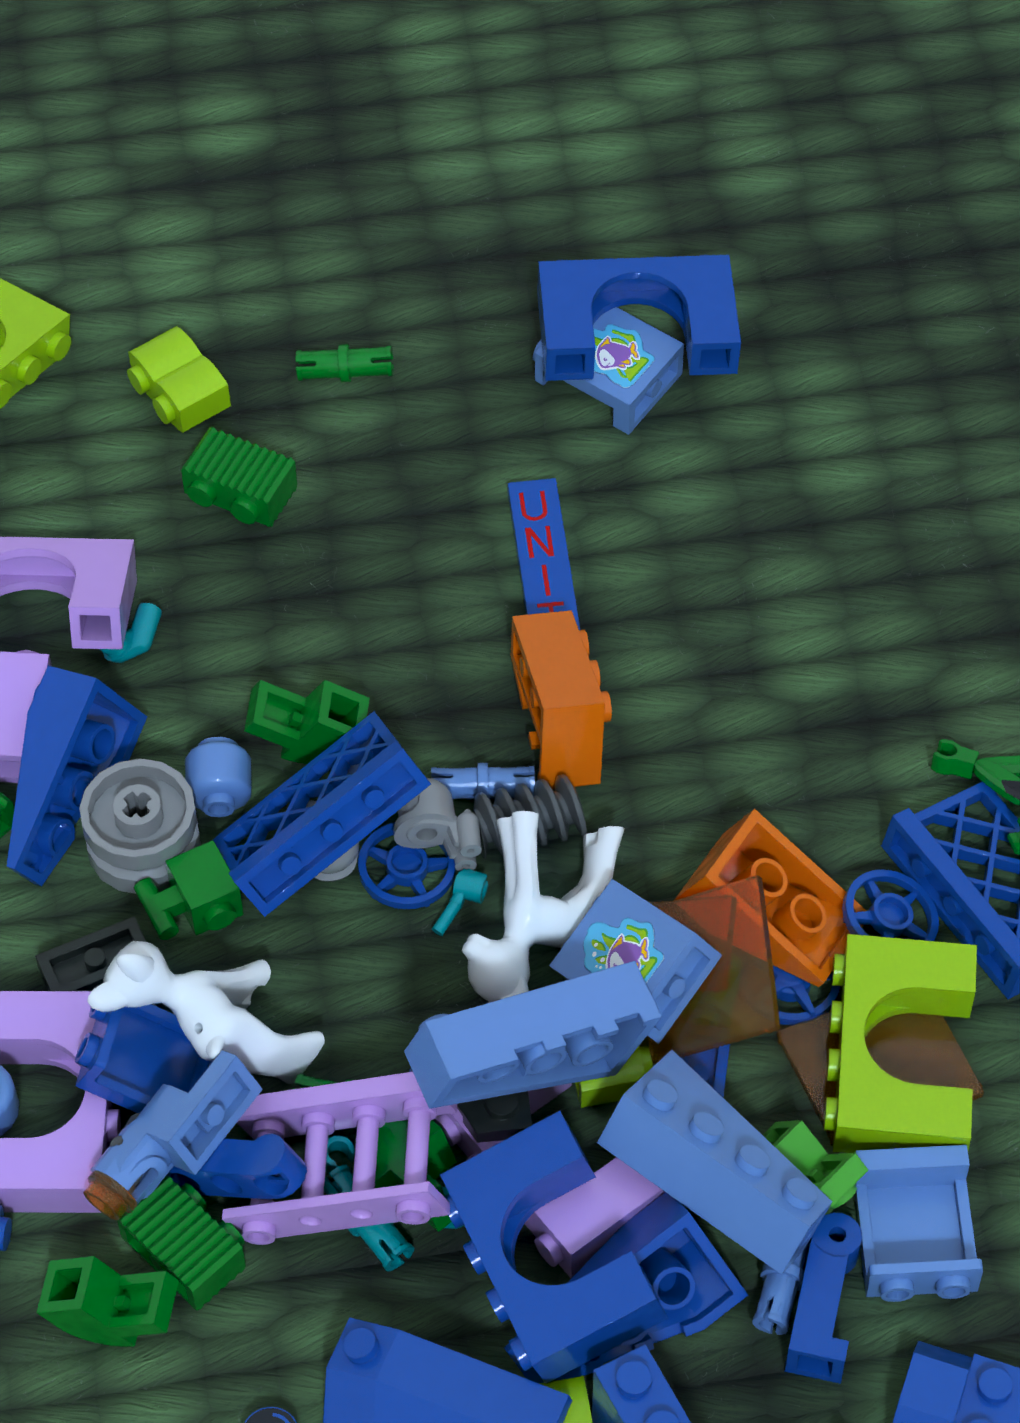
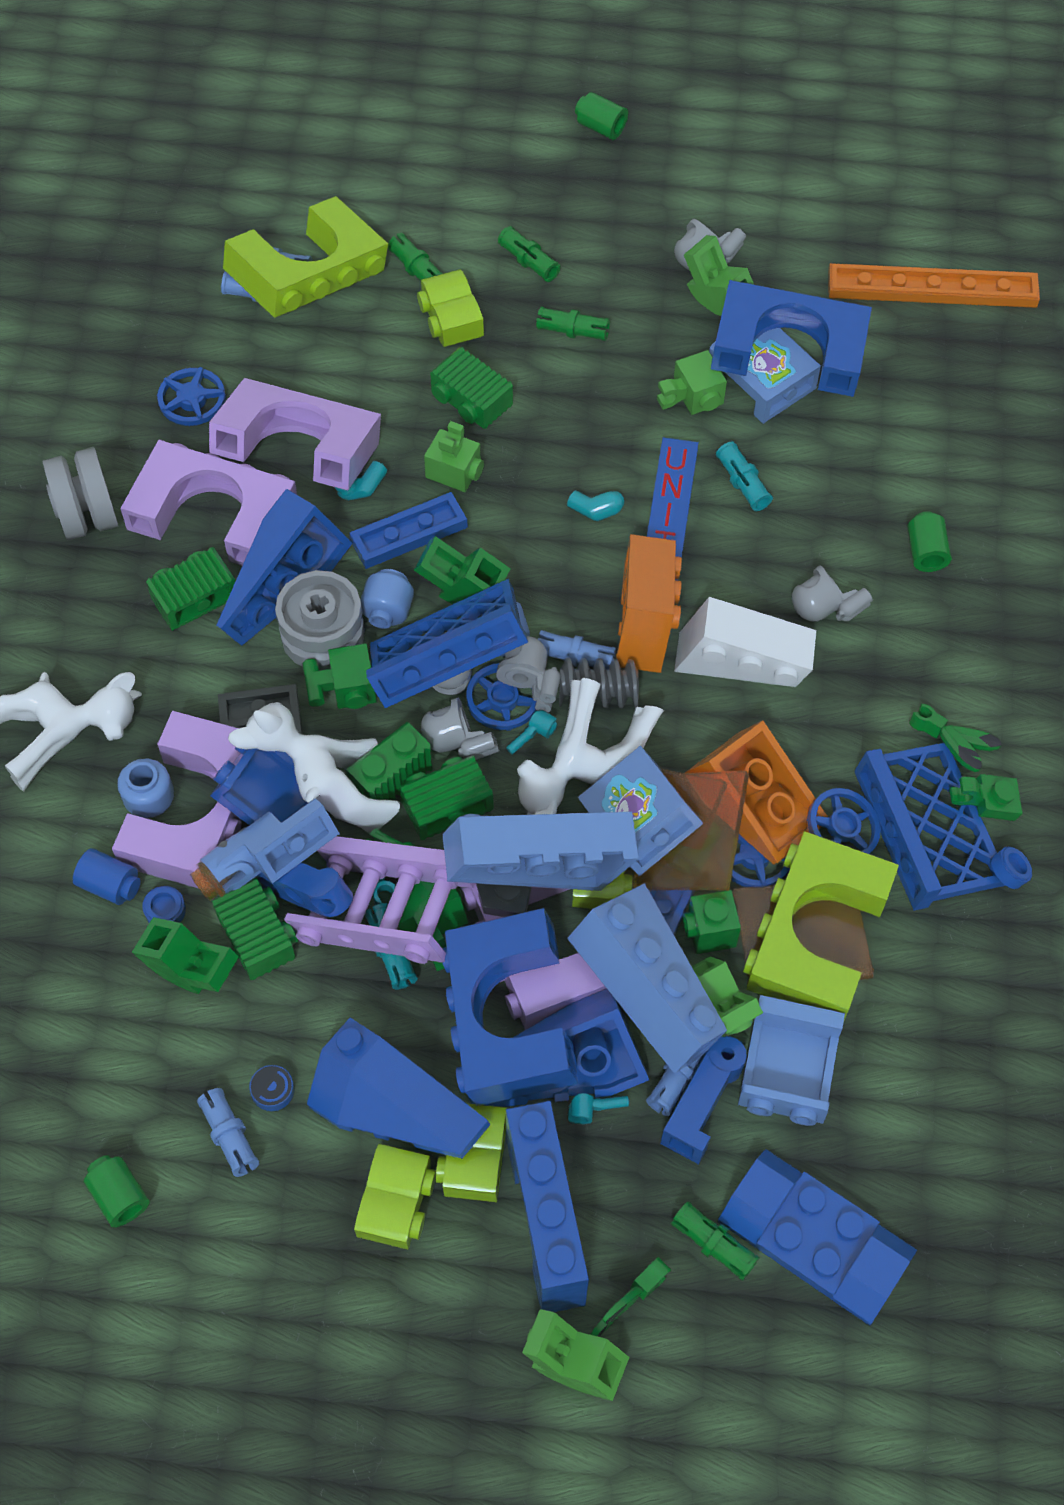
camera: 15 degrees right, 5 degrees up
none -> blue tile [142,886,186,923]
none -> green brick [346,722,432,800]
none -> blue plate [349,492,468,569]
none -> green pin [388,233,443,281]
none -> green brick [399,755,494,840]
none -> light grey piece [421,697,500,760]
none -> bright green brick [424,421,484,492]
none -> green pin [498,226,561,282]
none -> teal arm [567,490,625,521]
none -> teal hand [568,1093,629,1124]
none -> green brick [575,92,628,140]
none -> bright green brick [657,350,727,415]
none -> light grey piece [674,219,746,271]
none -> white wedge [674,597,816,687]
none -> green brick [683,890,741,954]
none -> bright green brick [684,235,754,316]
none -> teal pin [716,441,773,511]
none -> light grey piece [792,565,873,622]
none -> orange tile [828,263,1040,308]
none -> green brick [907,512,952,572]

